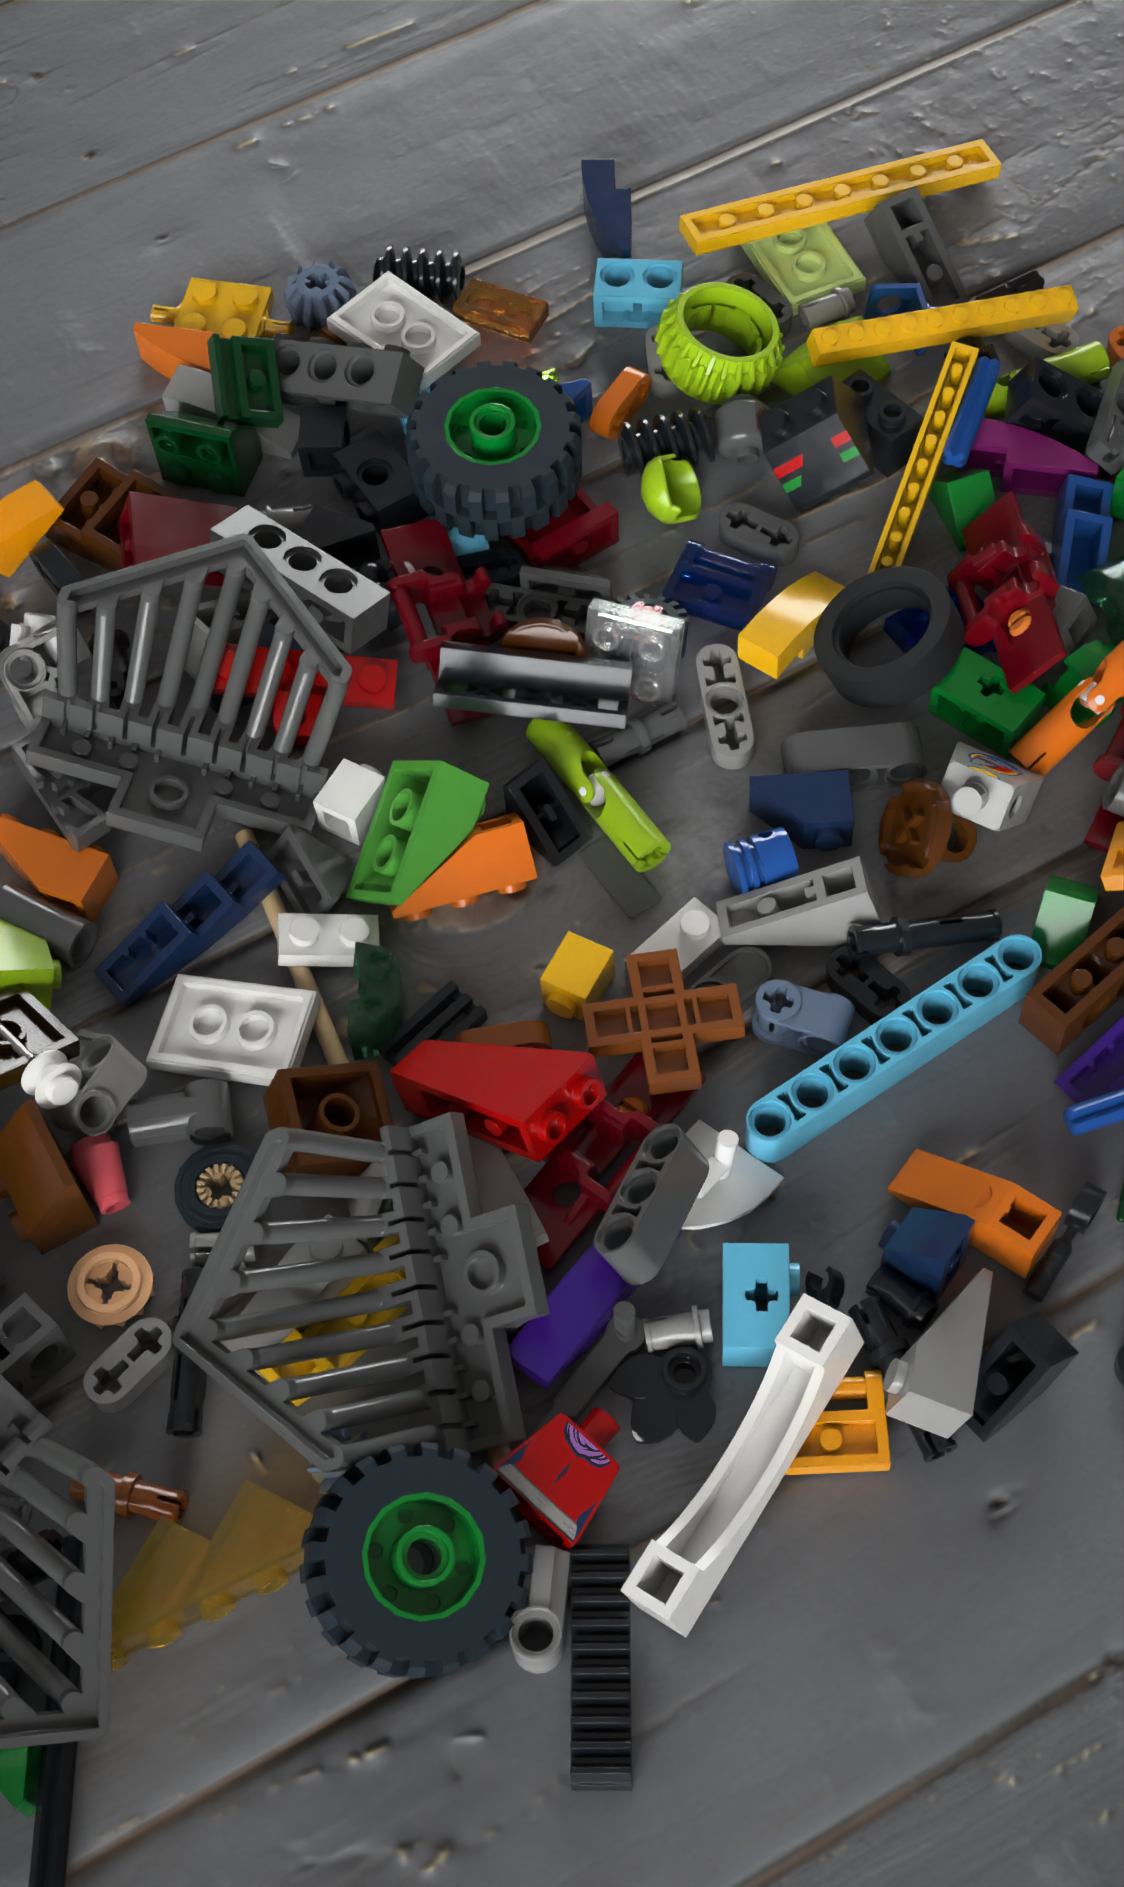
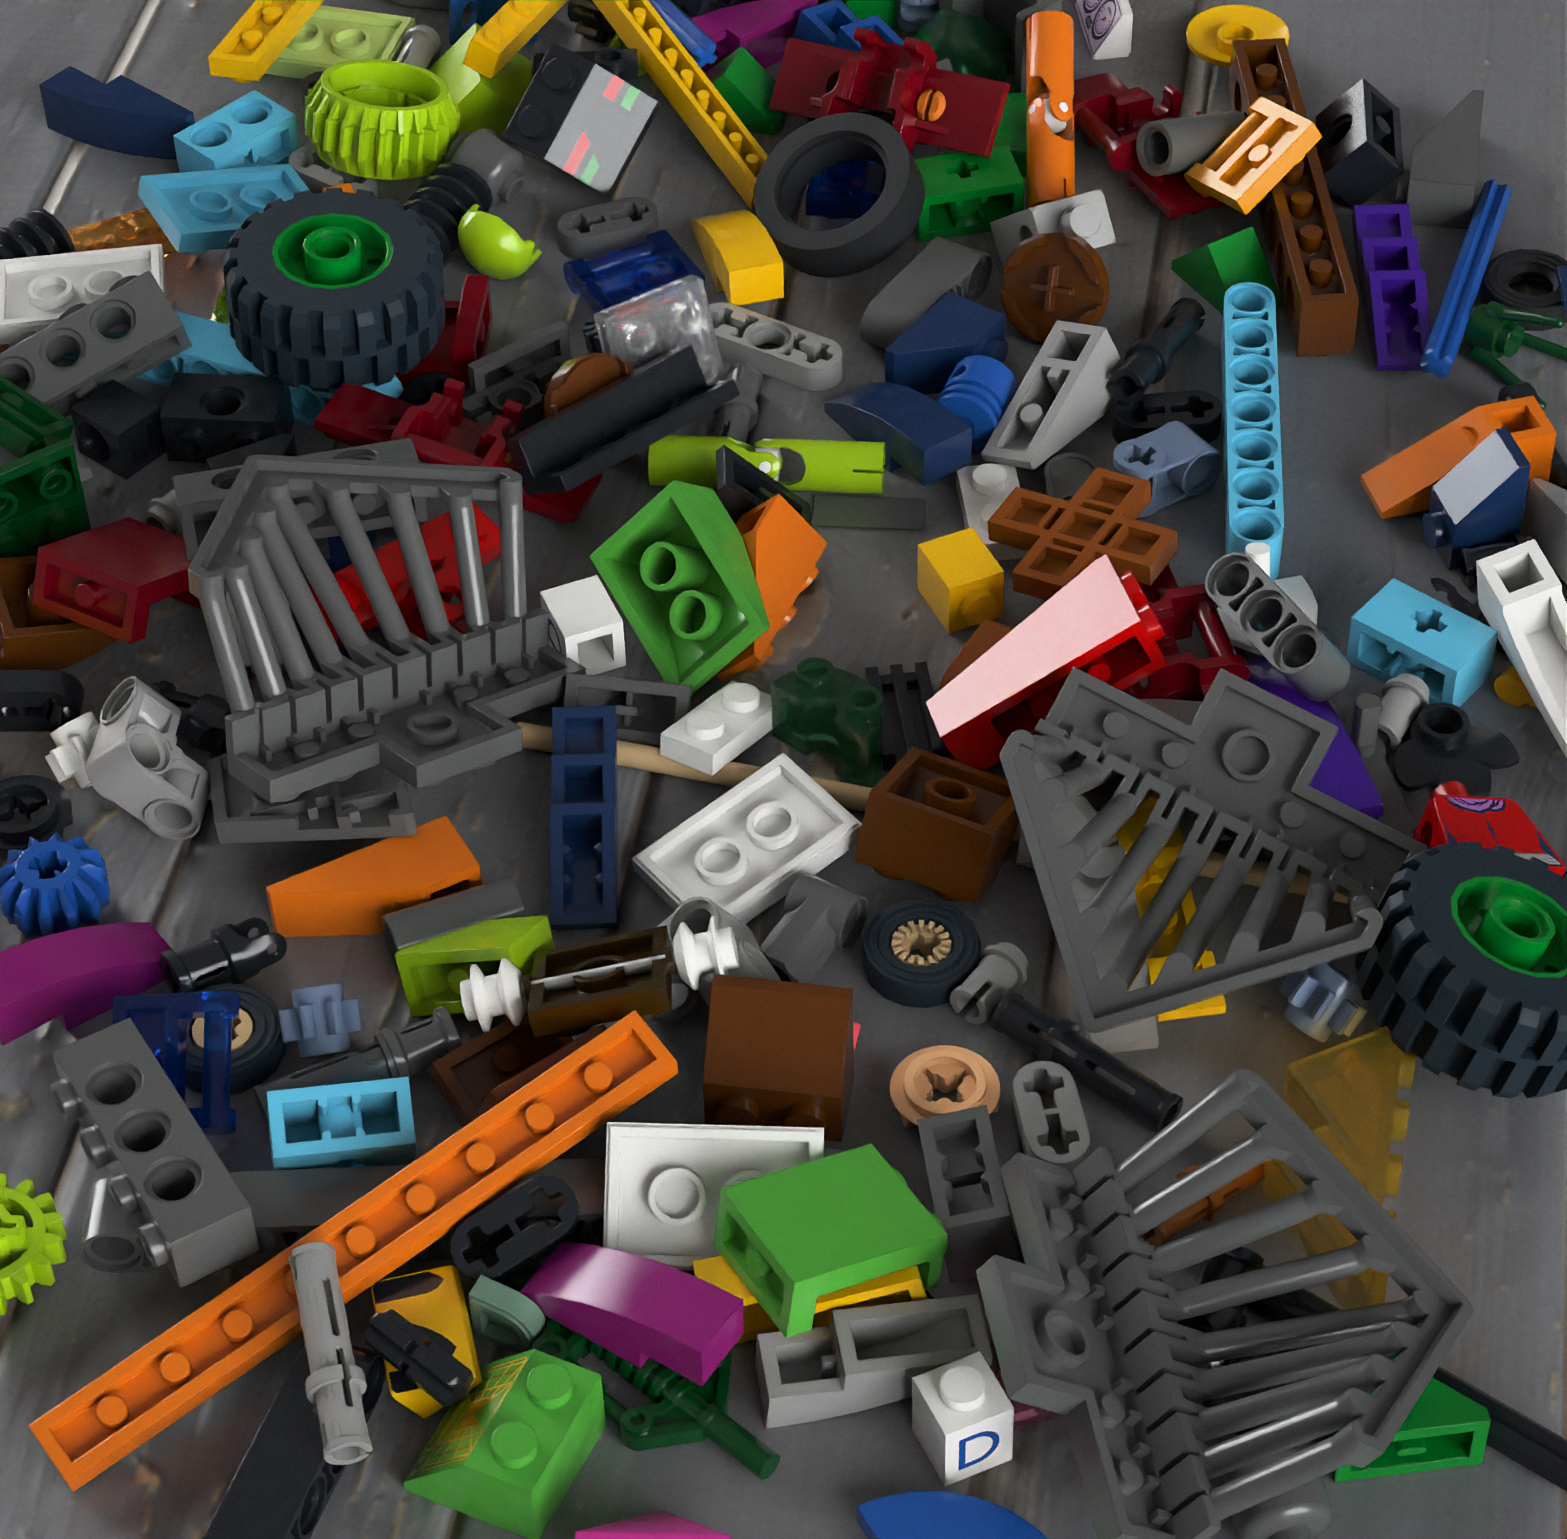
camera: 55 degrees left, 15 degrees down
none -> medium azure plate [138,164,312,254]
none -> dark blue slope [824,382,972,486]

